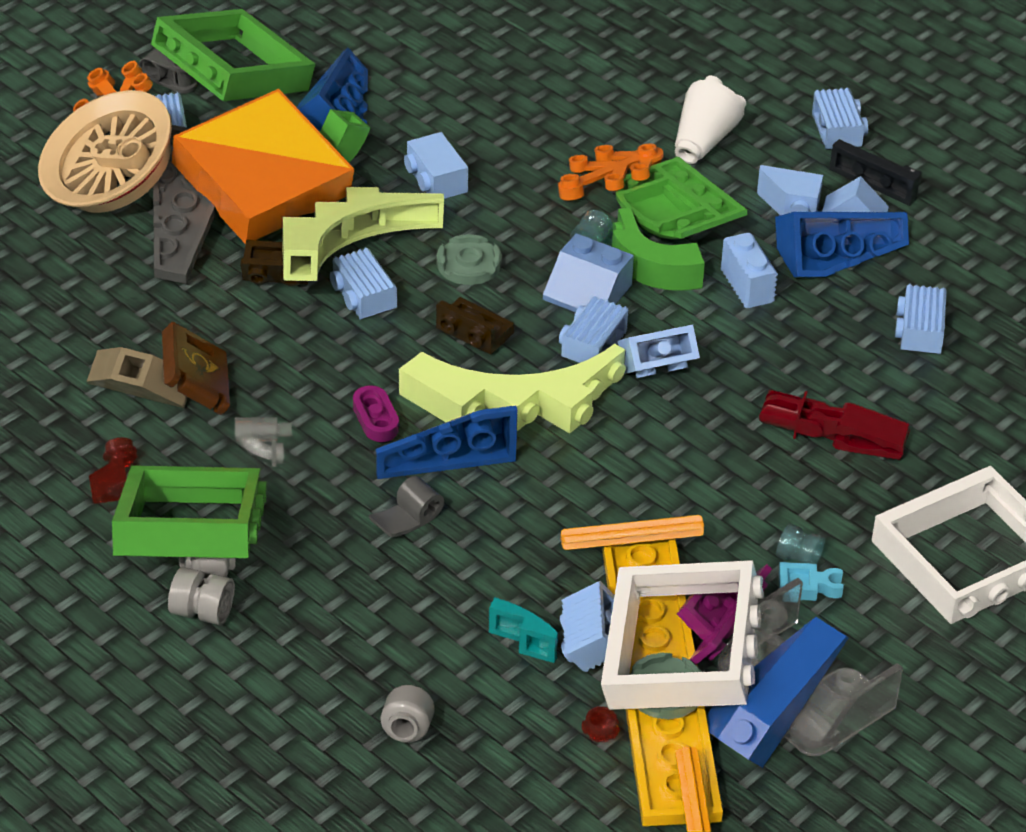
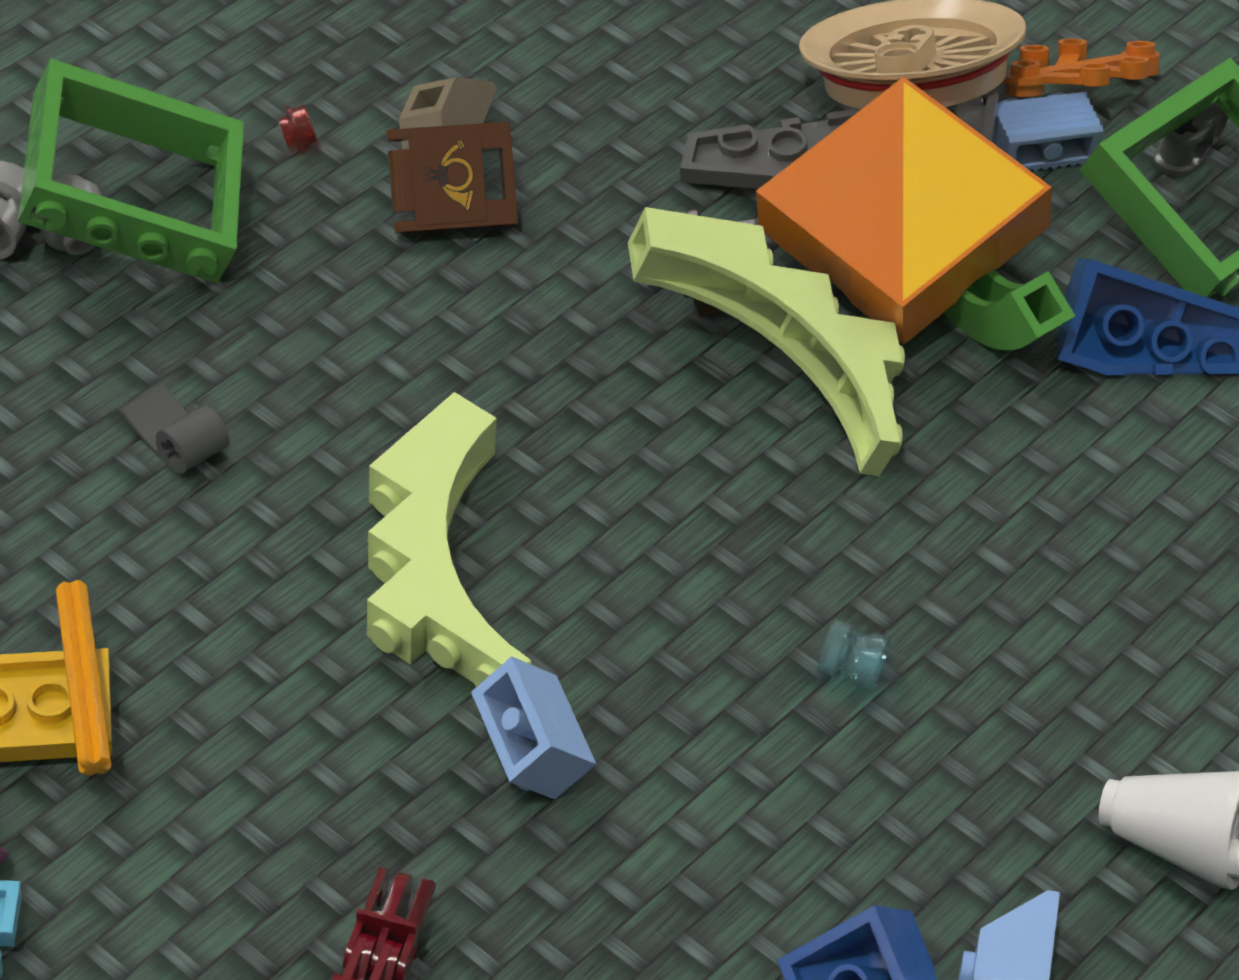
camera: 85 degrees right, 5 degrees up
clear red slope [89,457,127,504] -> none
clear plant [235,417,292,467] -> none
light blue brick [330,247,397,319] -> none
magenta plate [353,386,399,442] -> none
blue wedge [376,405,518,479] -> none
light blue brick [404,132,468,199] -> none
sand green tile [436,234,502,285] -> none
dark brown bracket [436,297,514,355] -> none
slope [543,233,634,312] -> none
orange plant [558,143,664,201] -> none
light blue brick [559,296,628,363] -> none
bright green arch [612,207,705,290] -> none
bright green slope [615,156,747,239] -> none
light blue brick [721,232,778,308] -> none
clear light blue wheel [776,523,825,564] -> none

